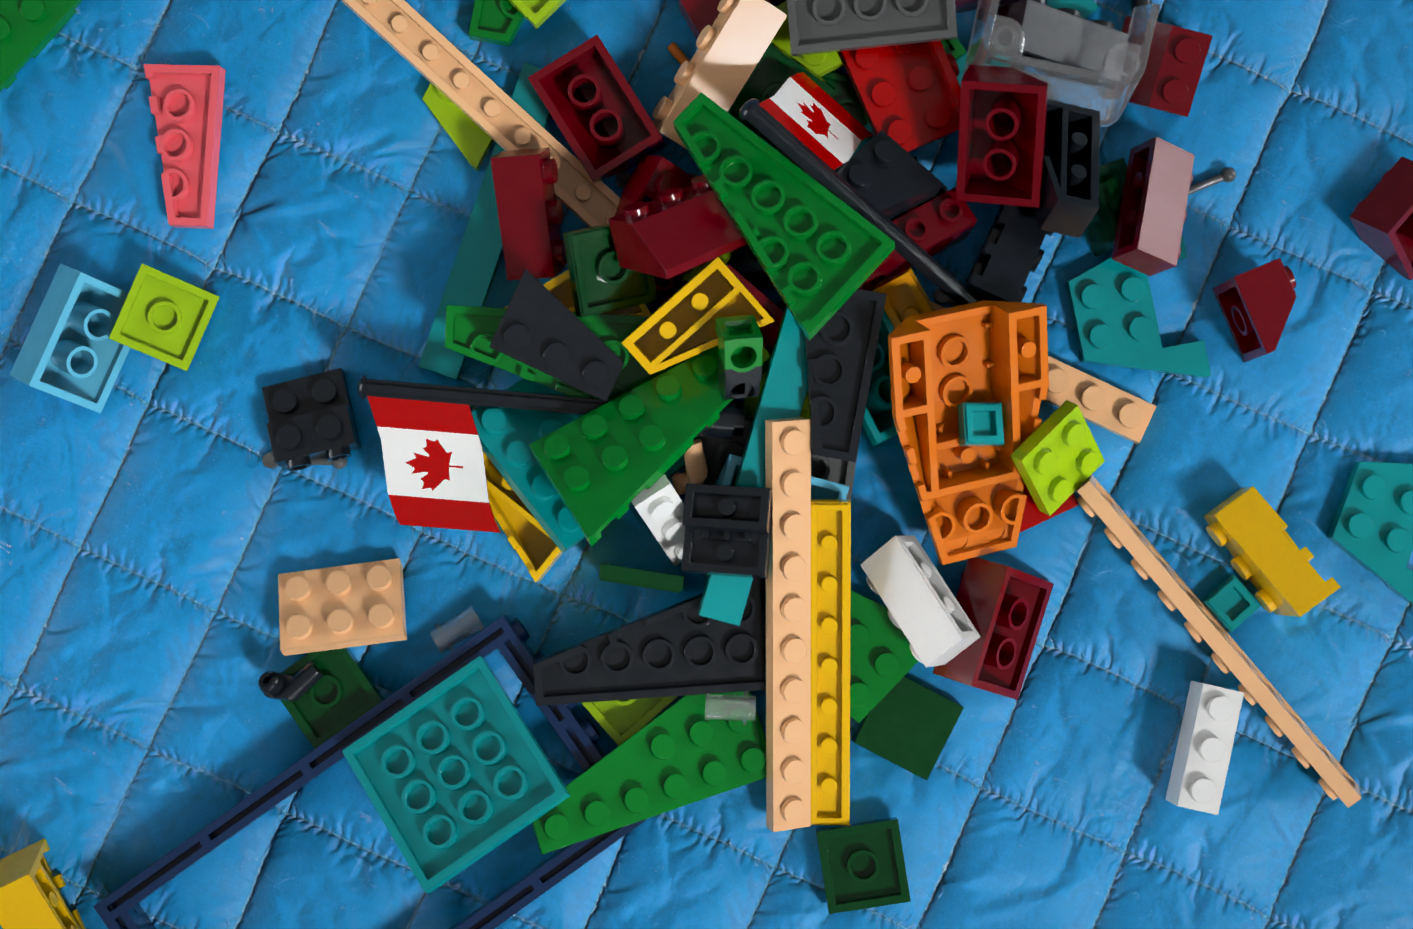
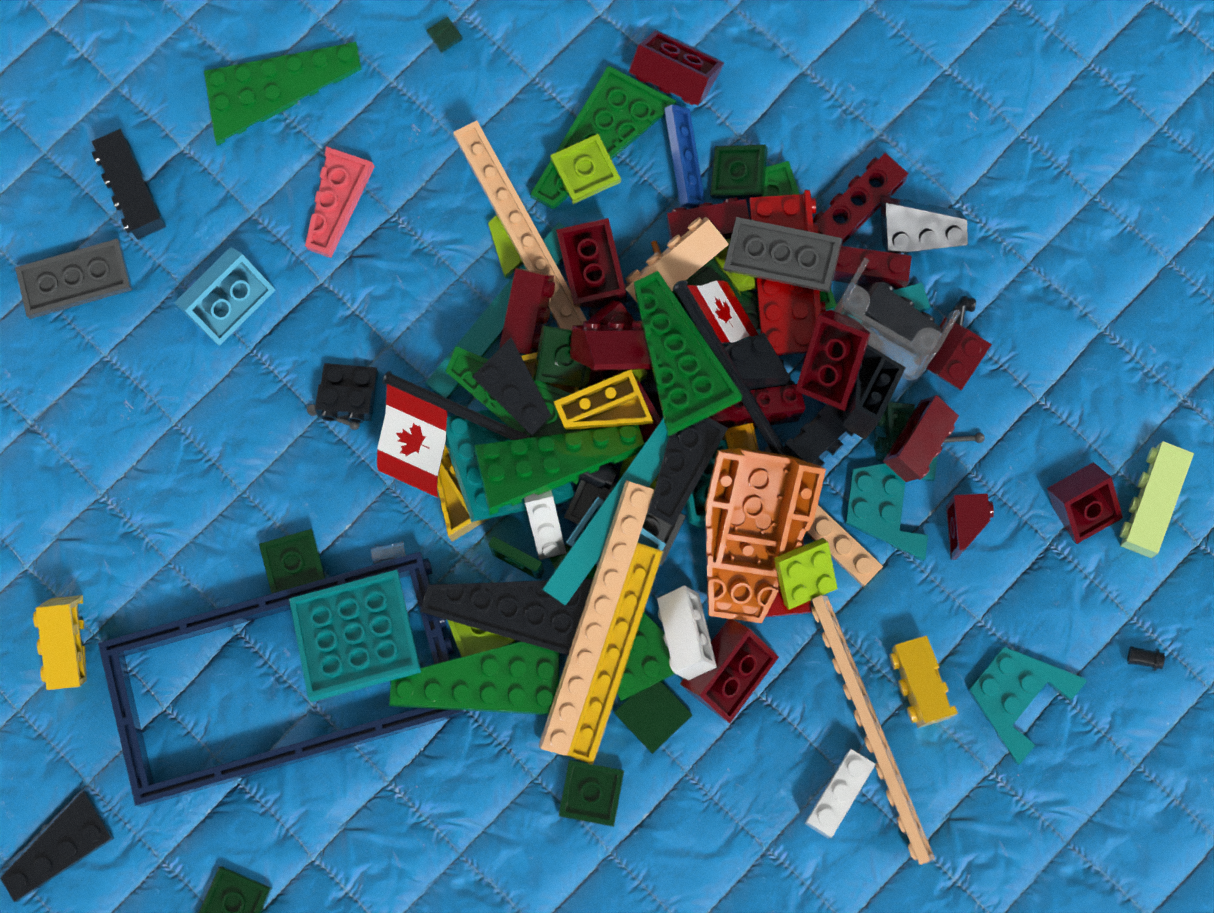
camera: 25 degrees right, 10 degrees down
lime plate [109,263,220,371] -> none
black arm [258,661,324,701] -> none
light nougat plate [278,558,407,656] -> none
light nougat arm [672,439,708,495] -> none
black slope [681,483,772,579] -> none
clear pin [705,691,756,725] -> none
green leg [716,314,763,400] -> none
teal tile [957,403,1004,446] -> none
teal tile [1201,575,1262,632] -> none

